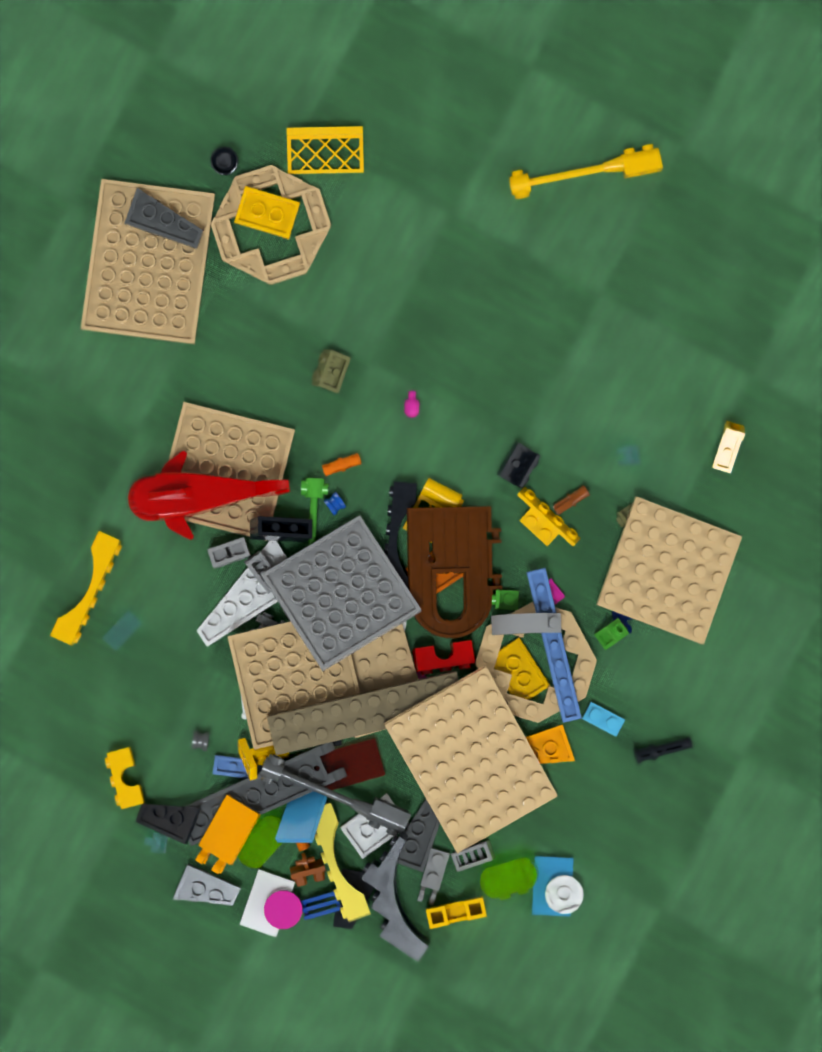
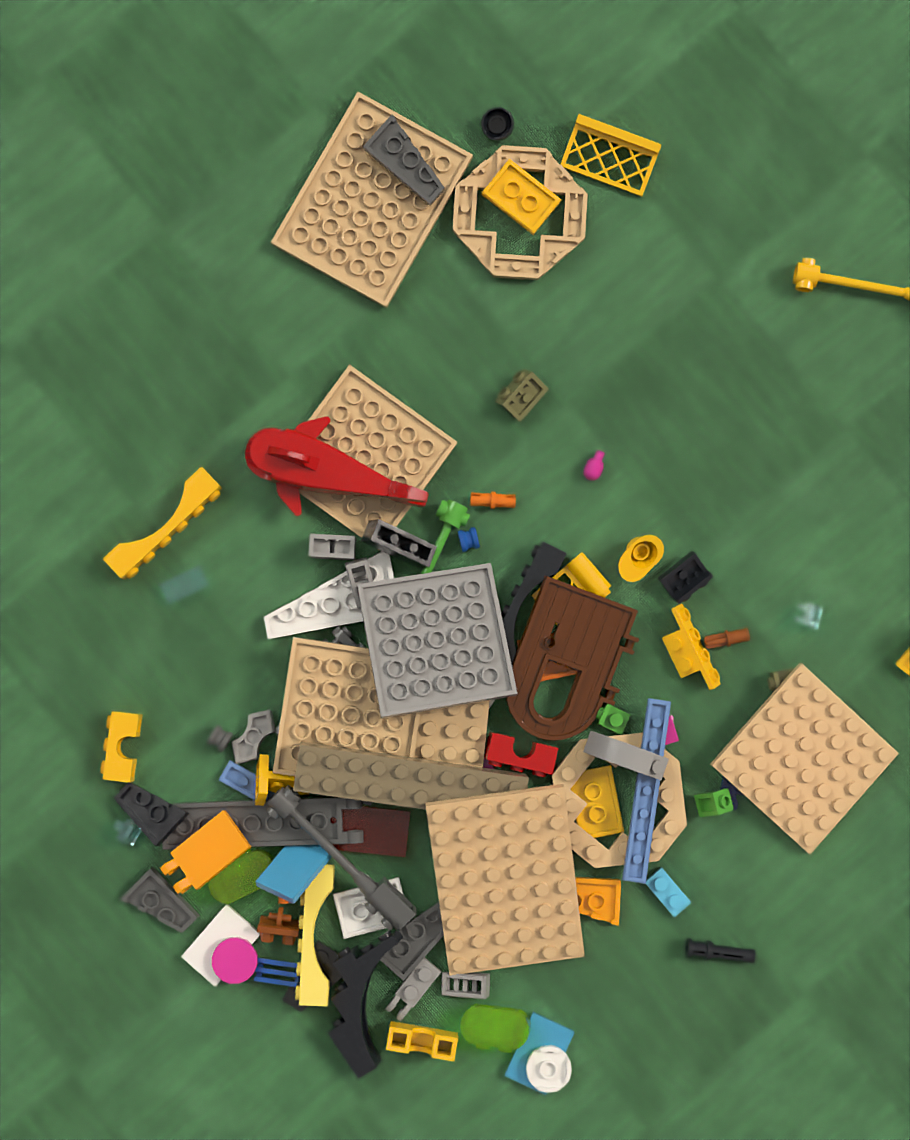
camera: 25 degrees right, 0 degrees up
none -> light grey tile [231,710,276,764]
none -> yellow piece [618,534,664,582]

